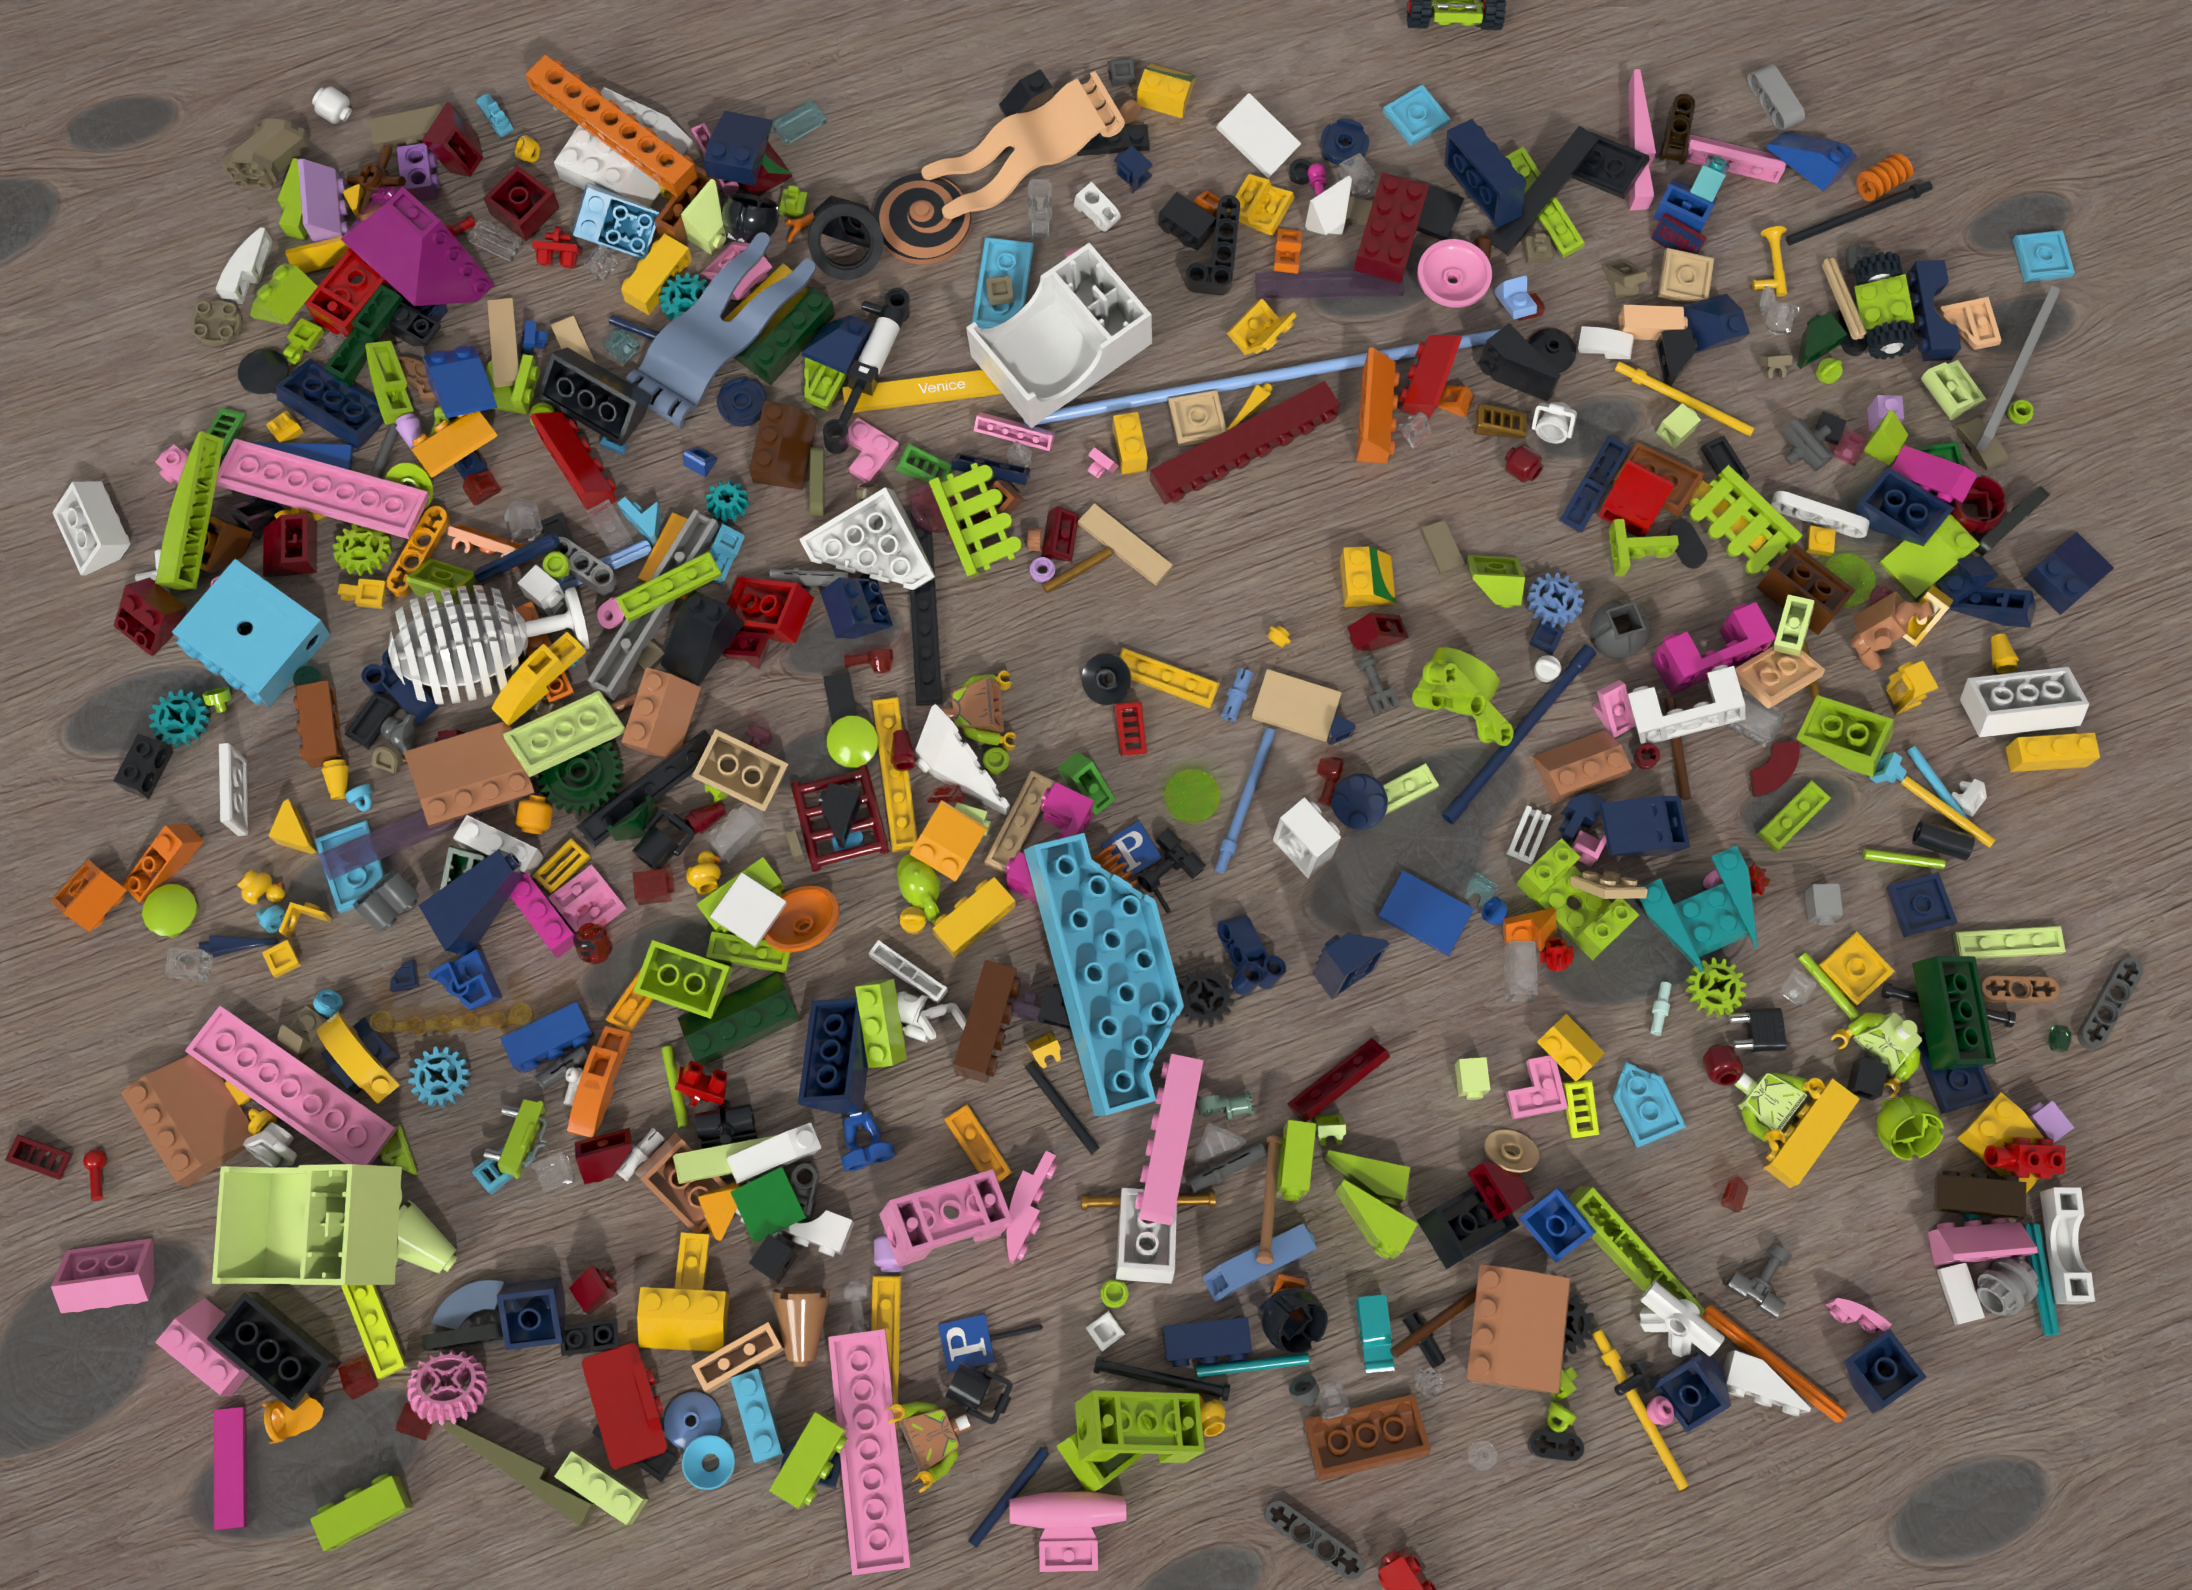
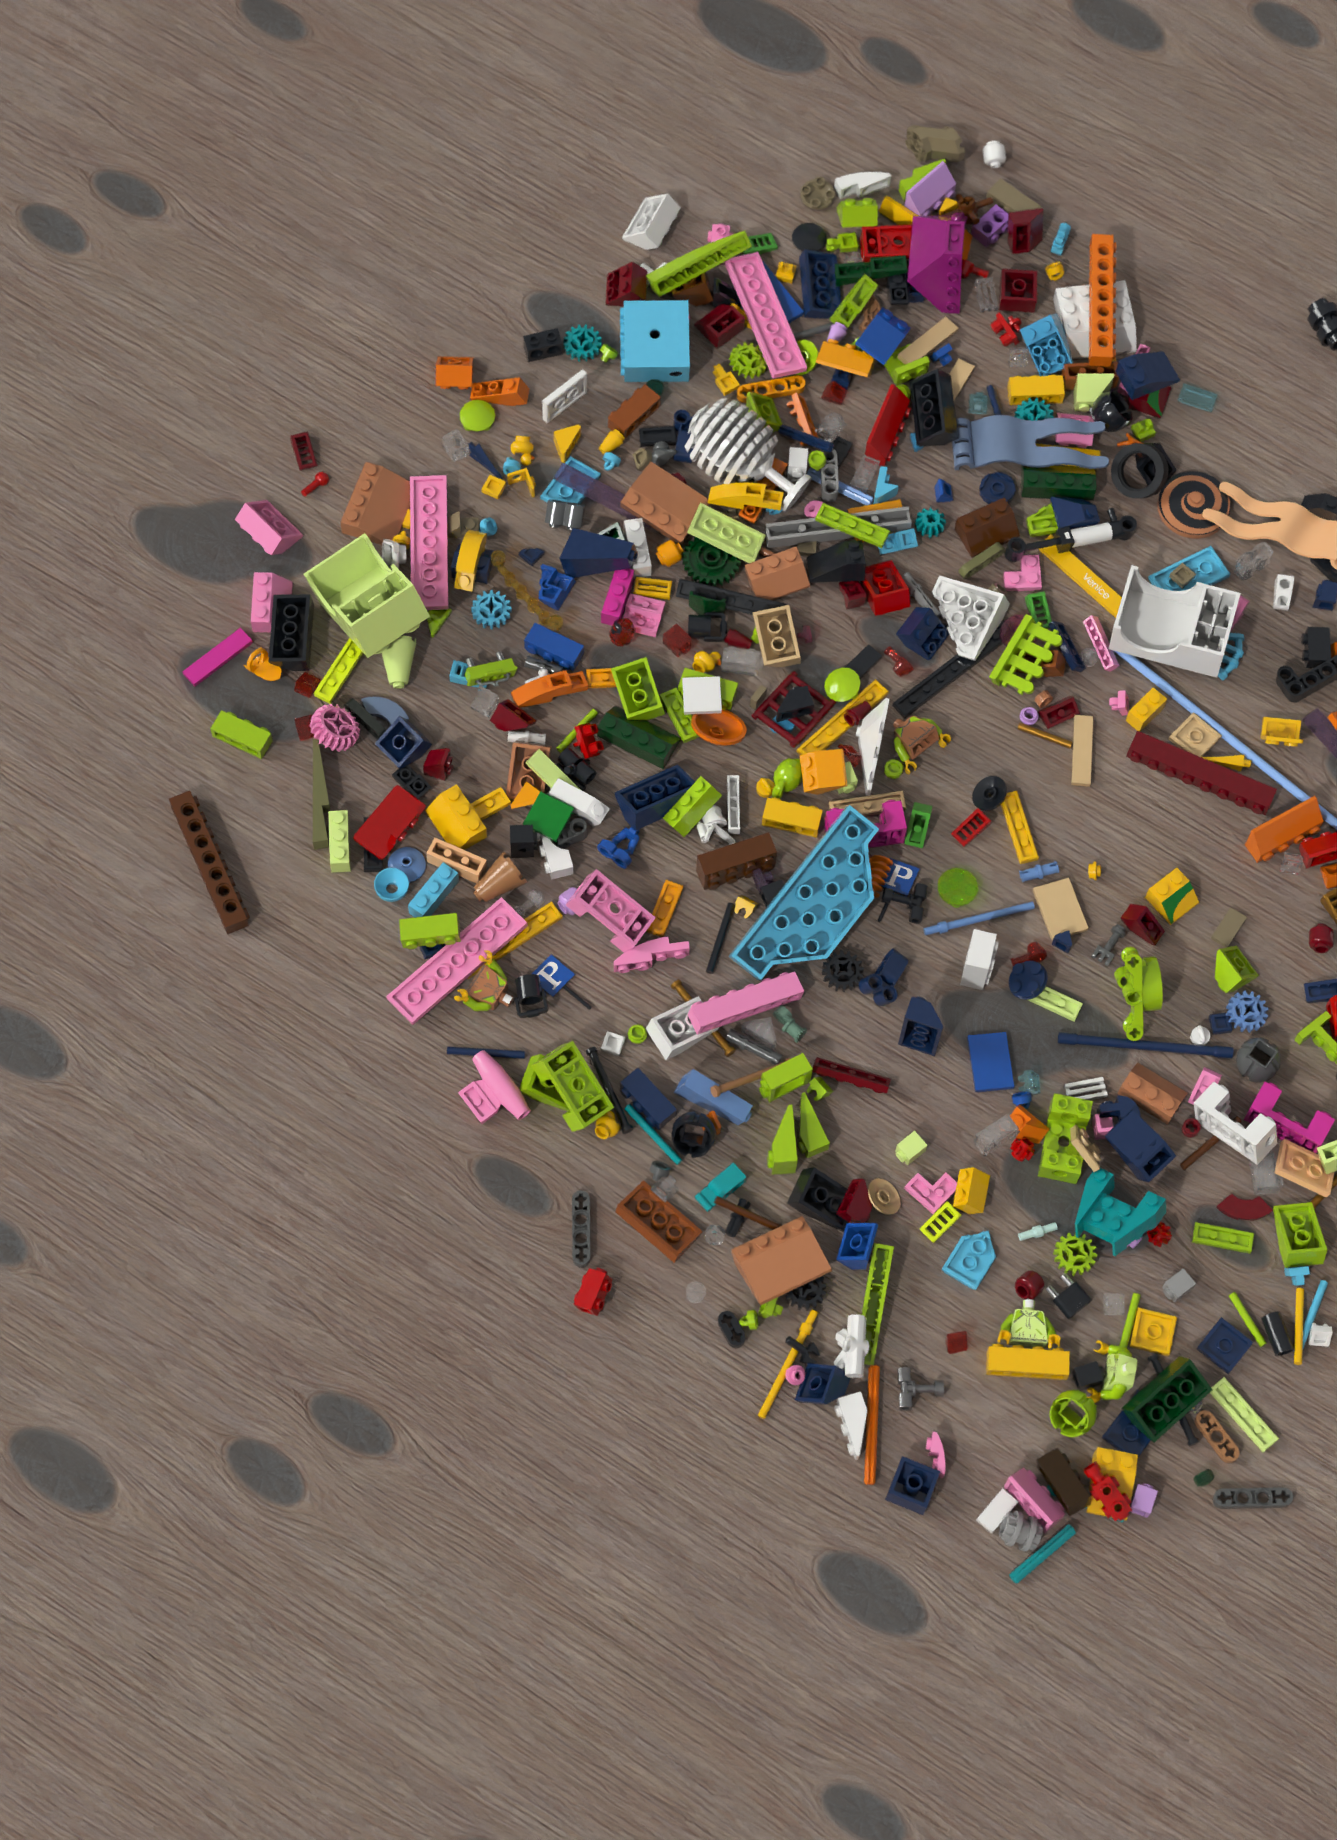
camera: 55 degrees right, 5 degrees down
white arch [2040,1187,2095,1304] -> none

